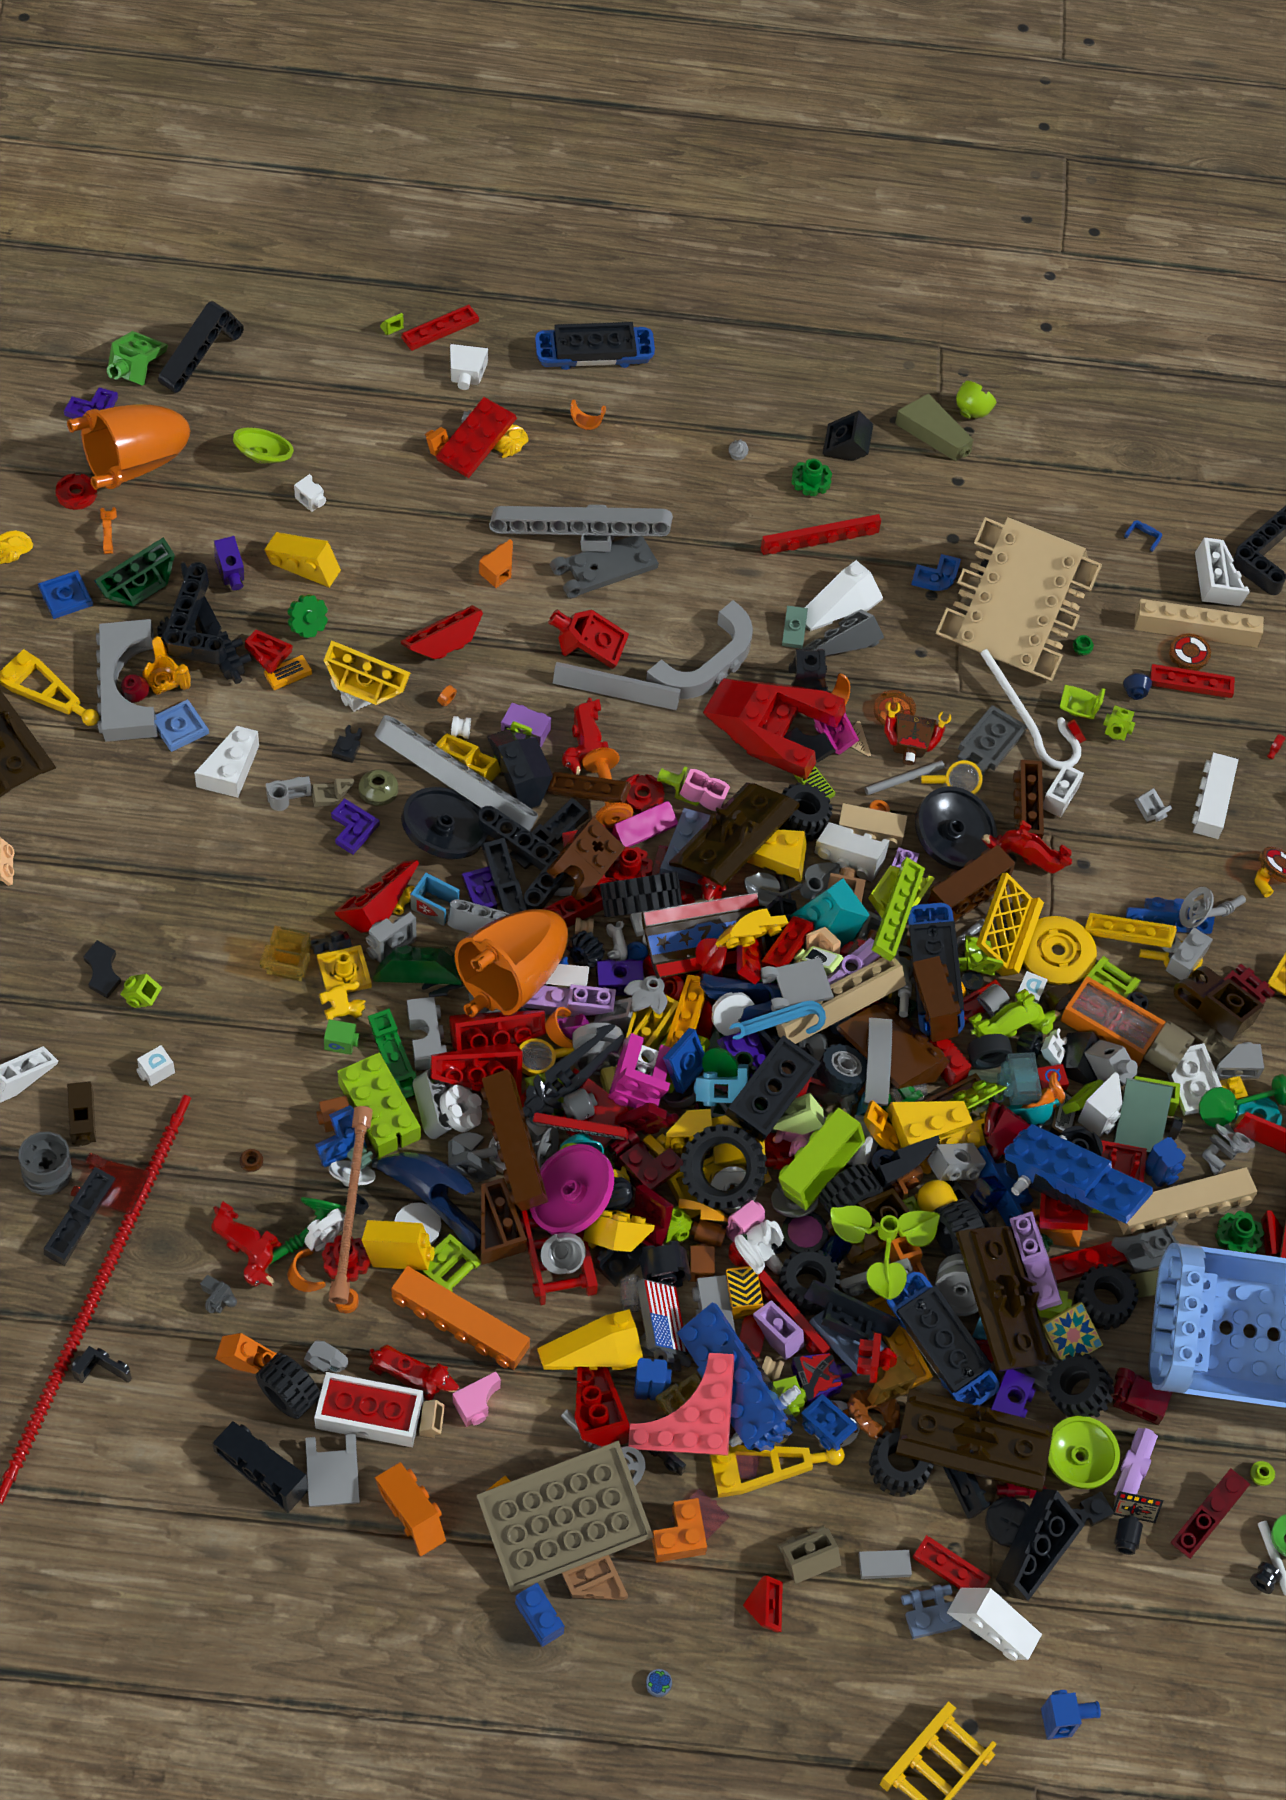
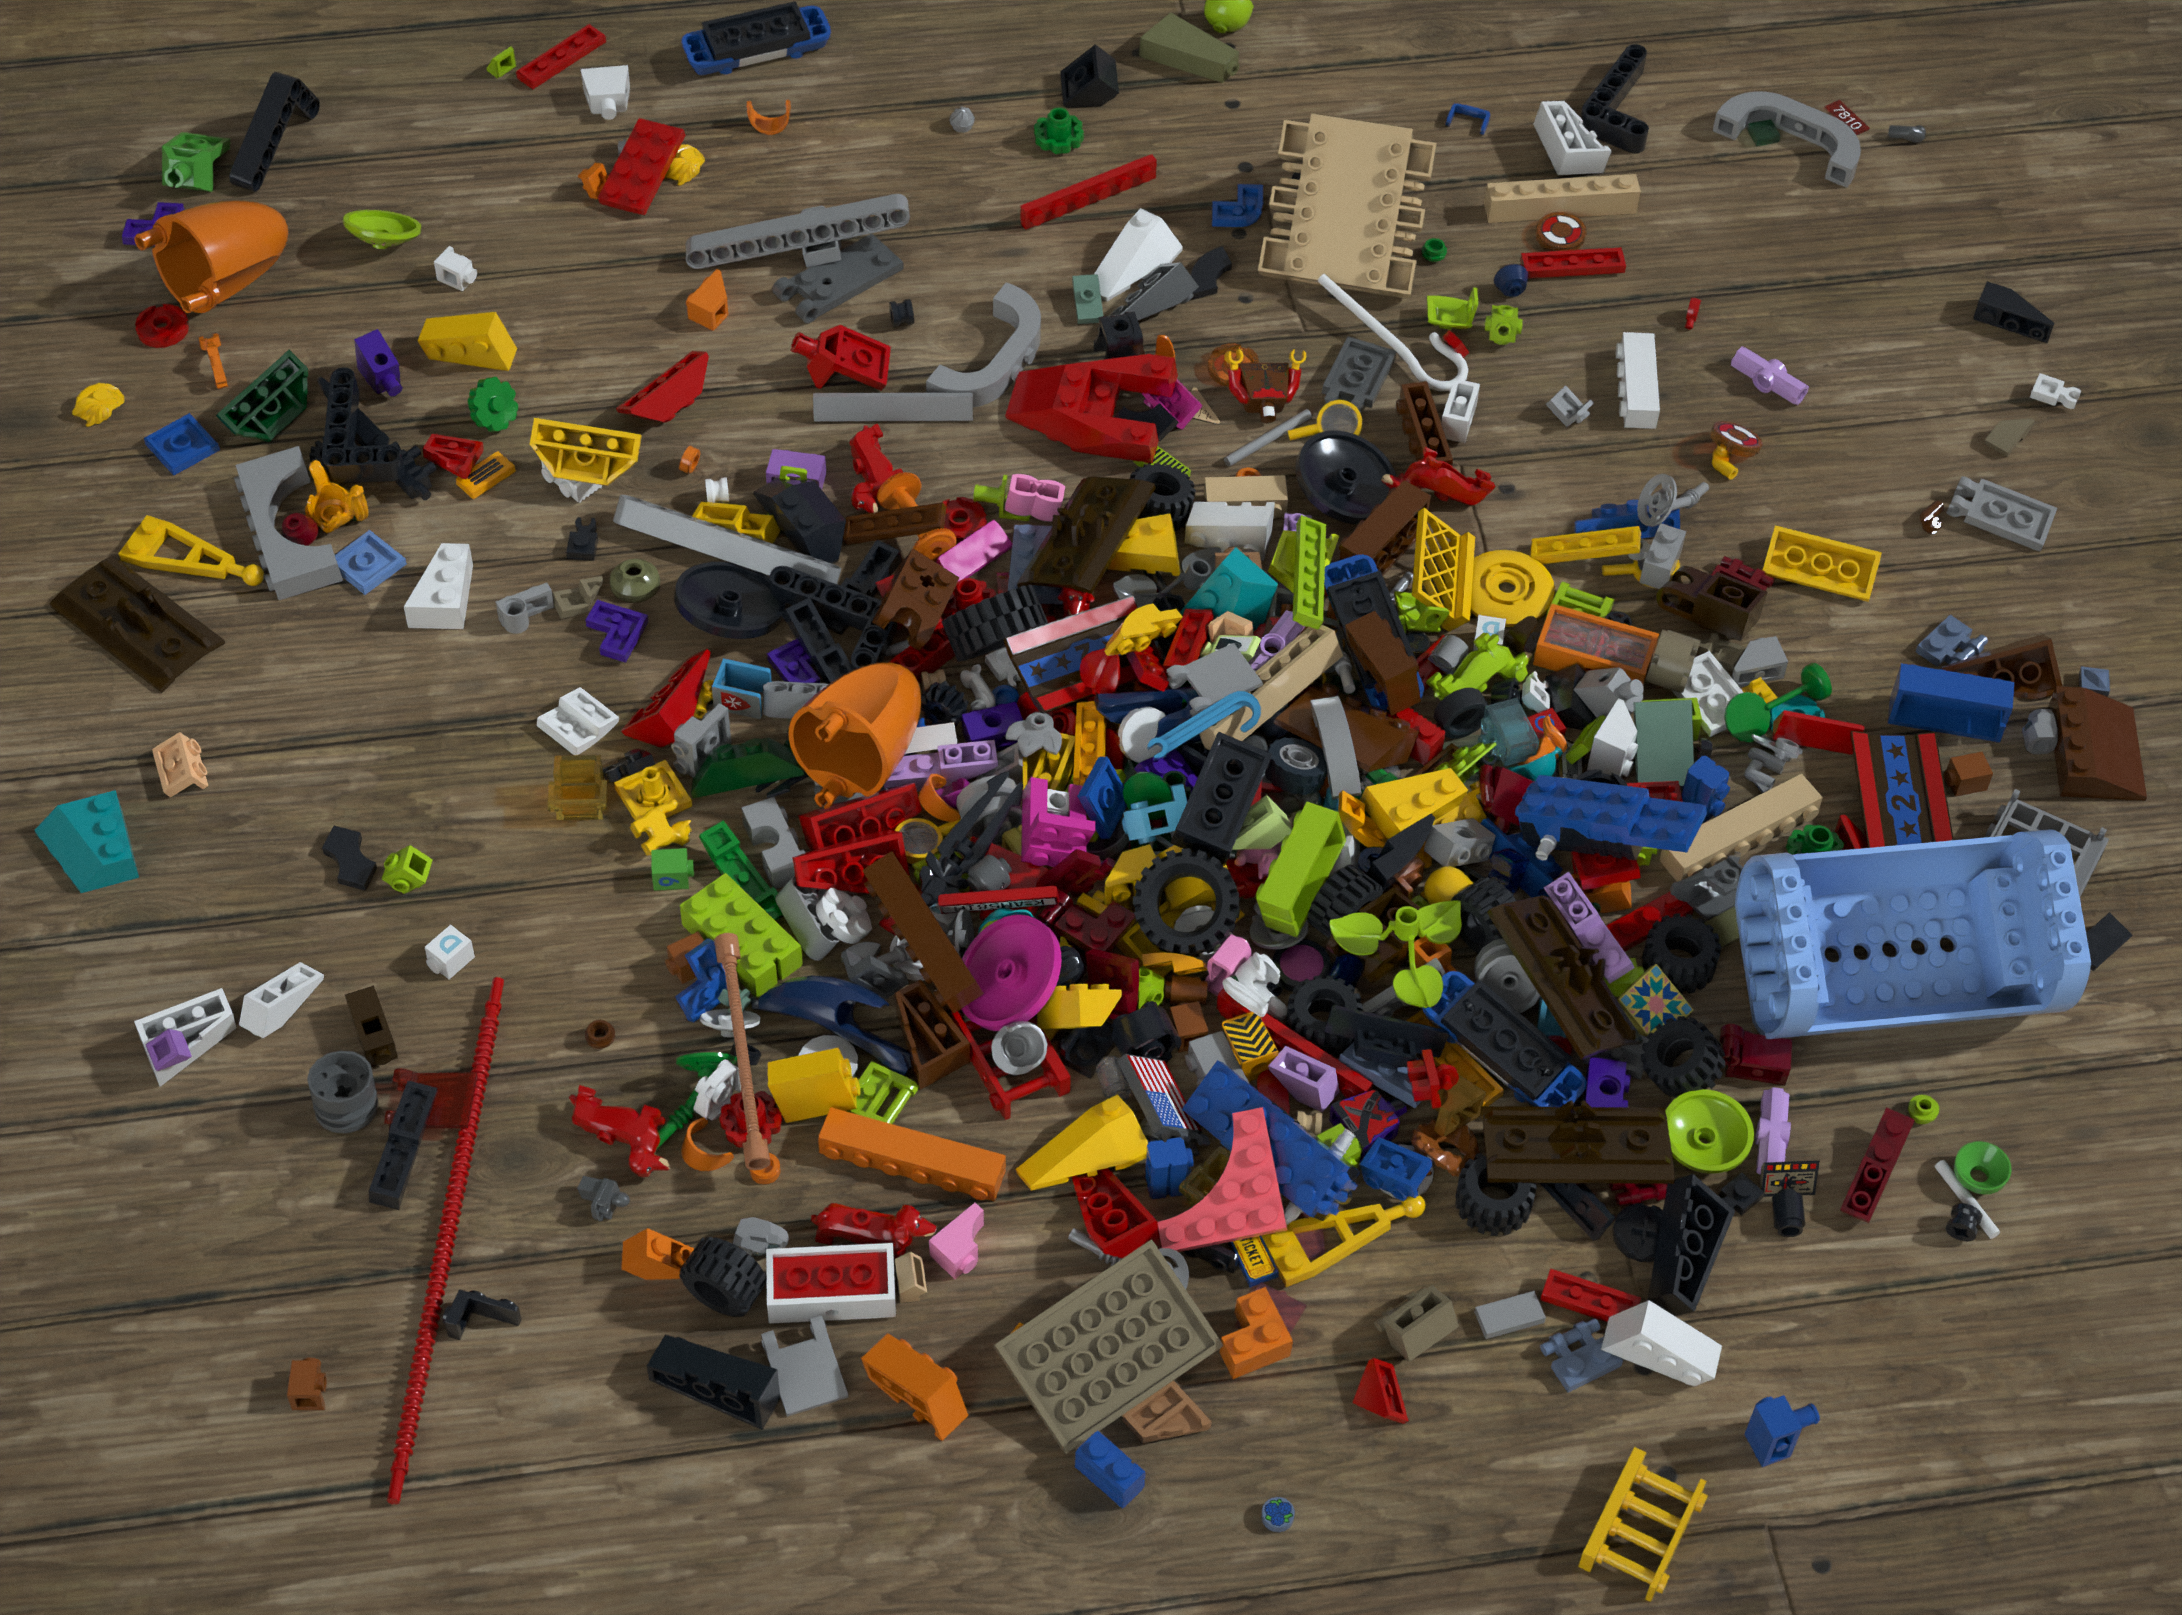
camera: 10 degrees left, 5 degrees down
none -> white slope [536,687,619,756]
none -> black wheel [889,299,914,327]
none -> black tile [1191,246,1232,299]
none -> tile [1228,1236,1279,1288]

